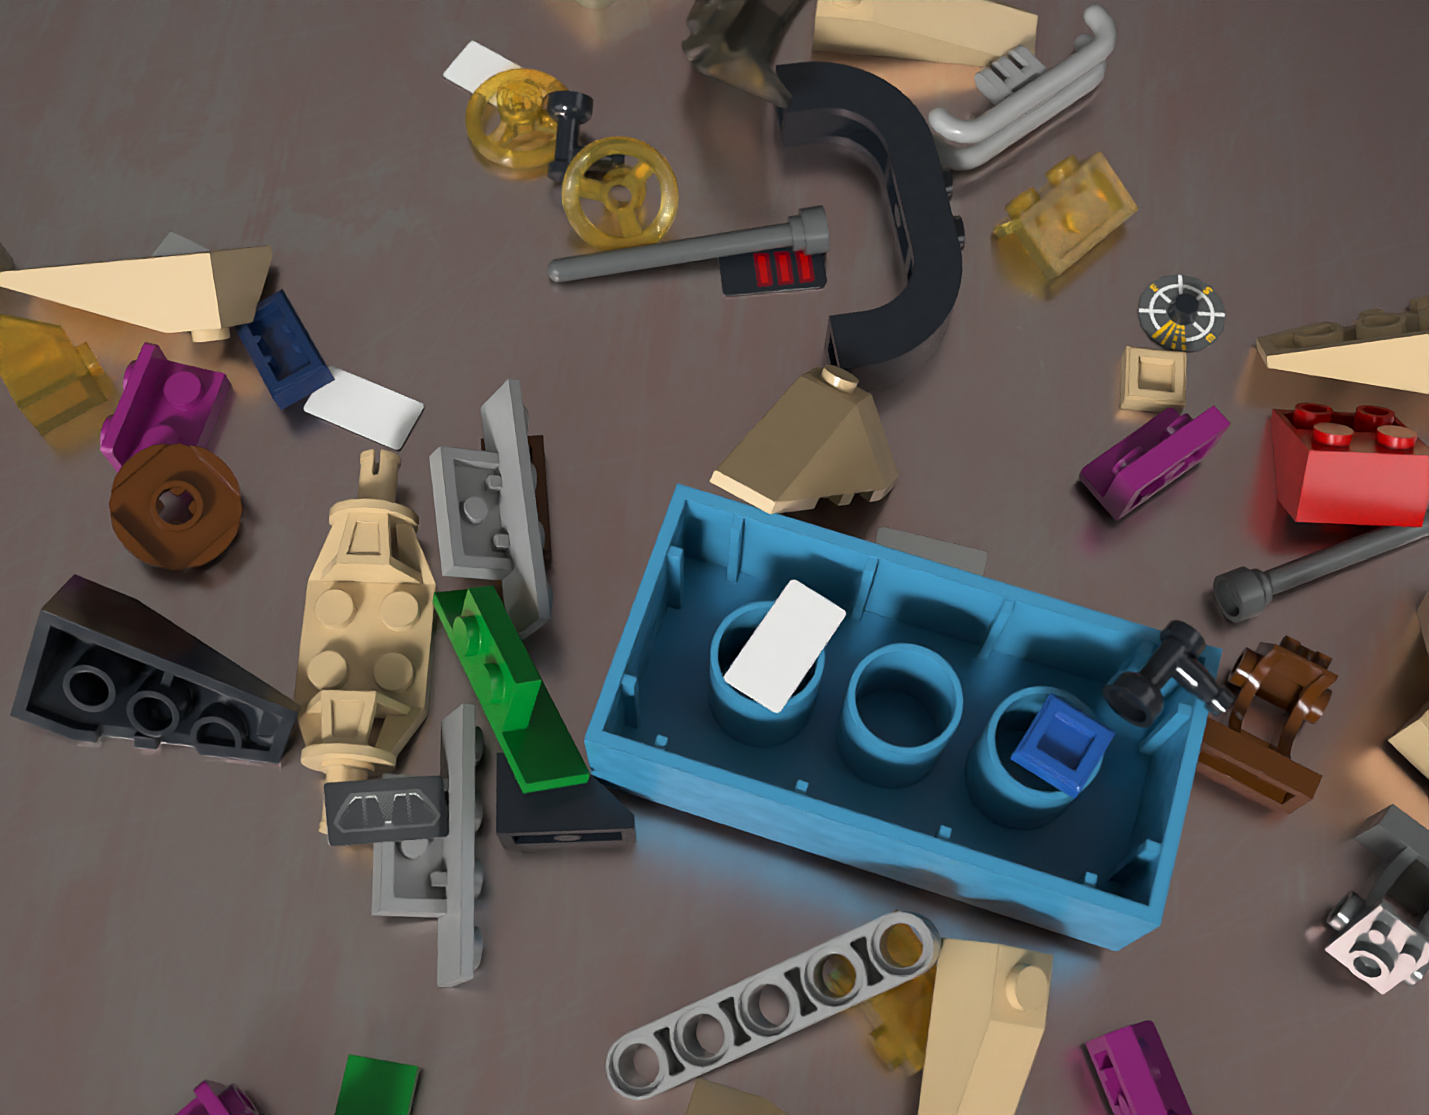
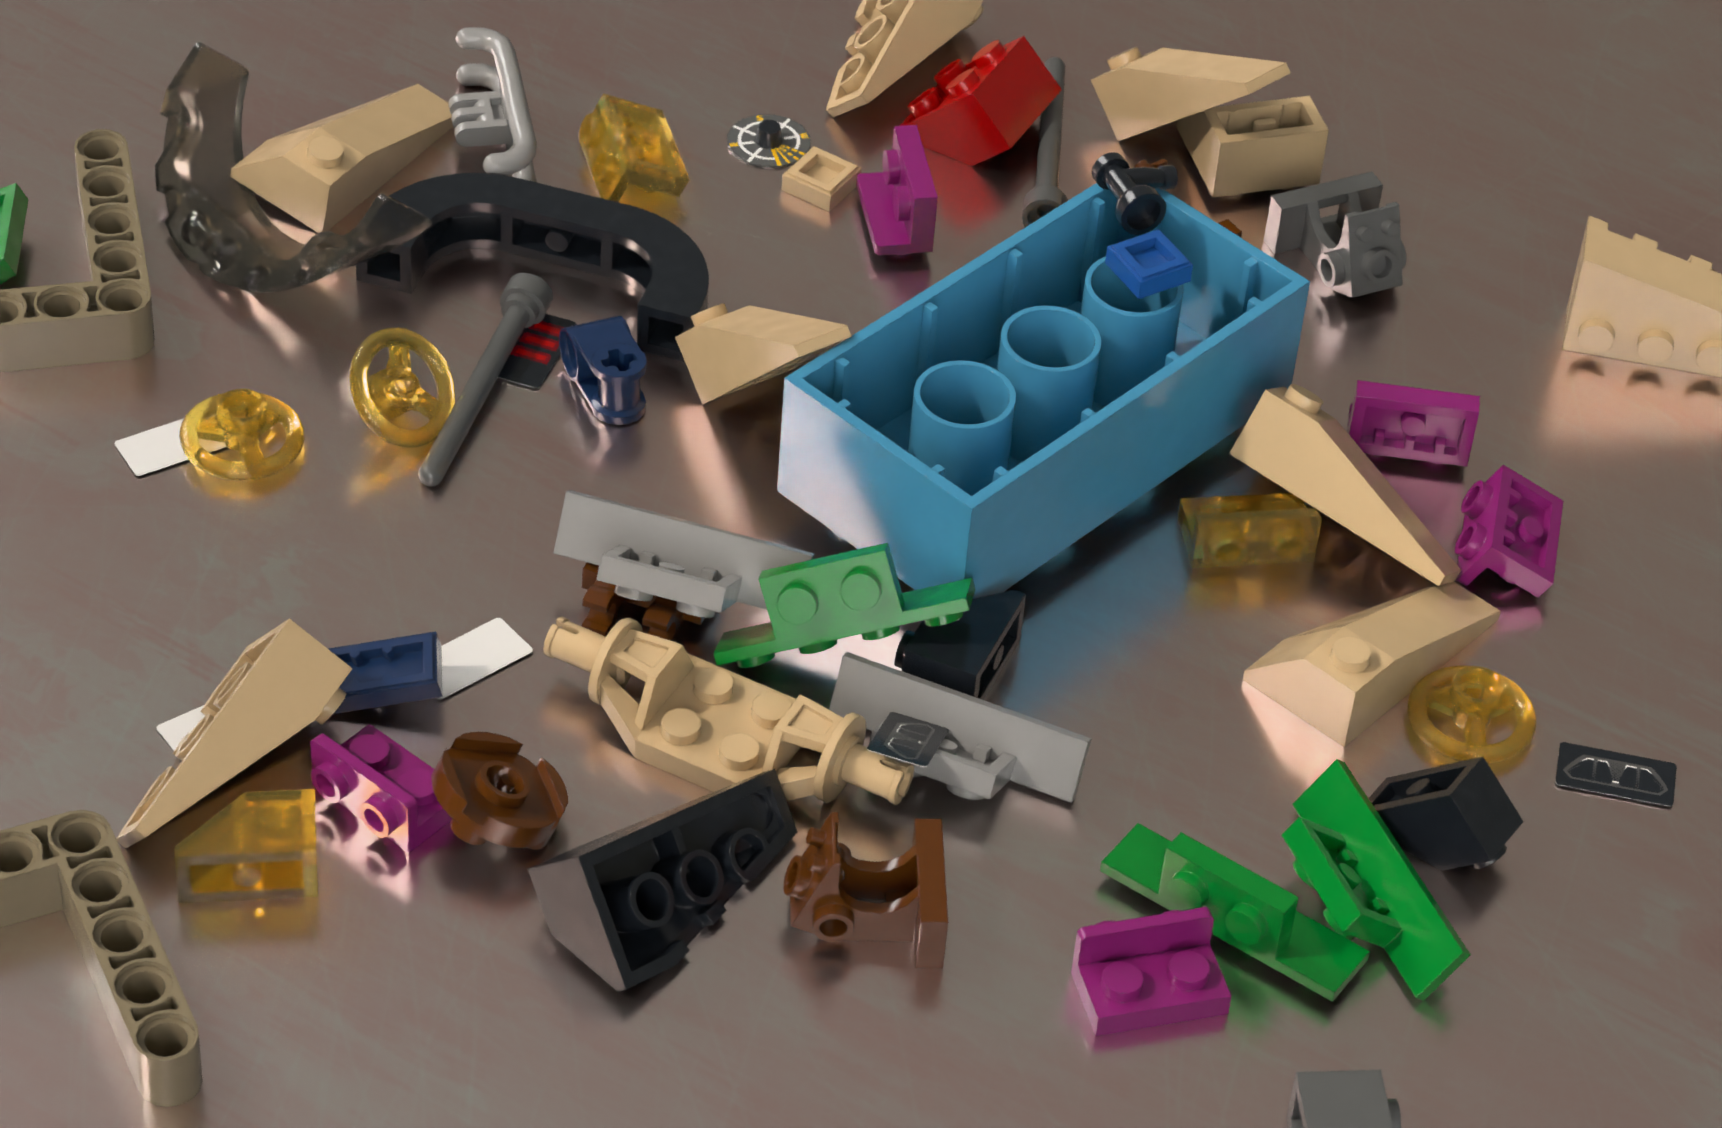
camera: 65 degrees left, 25 degrees down
black piece [547,91,625,183] -> none
light grey beam [605,911,941,1100] -> none
white sticker [724,580,846,713] -> none
none -> dark blue piece [559,316,647,425]
none -> reddish brown tile [783,812,948,969]

